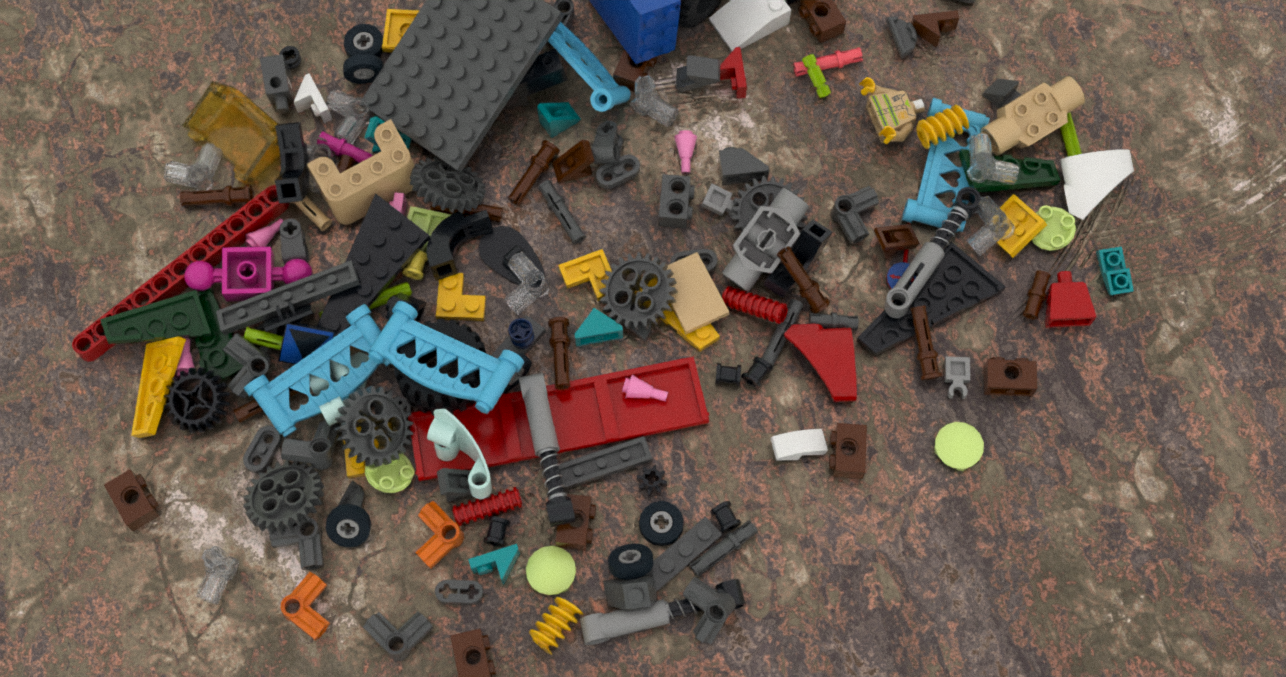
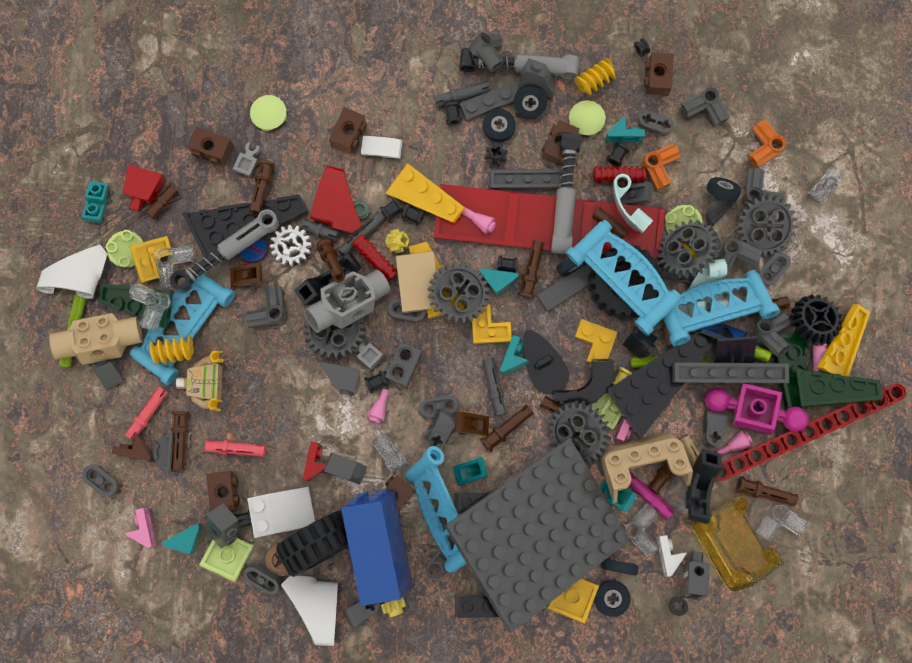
camera: 160 degrees left, 10 degrees up
reddish brown brick [104,469,160,532] -> none
clear piece [503,252,551,315] -> none
dark blue wheel [508,318,535,349] -> none
lime axle [802,54,831,98] -> none
none -> coral pin [124,386,168,441]
none -> reddish brown pin [171,411,190,470]
none -> white gear [270,225,312,267]
none -> sand green plate [354,201,369,220]
none -> black bush [364,370,388,394]
none -> light yellow gear [385,229,409,253]
none -> yellow wing [386,163,466,223]
none -> black bush [497,255,518,273]
none -> teal slope [500,335,530,376]
none -> reddish brown pin [592,207,629,239]

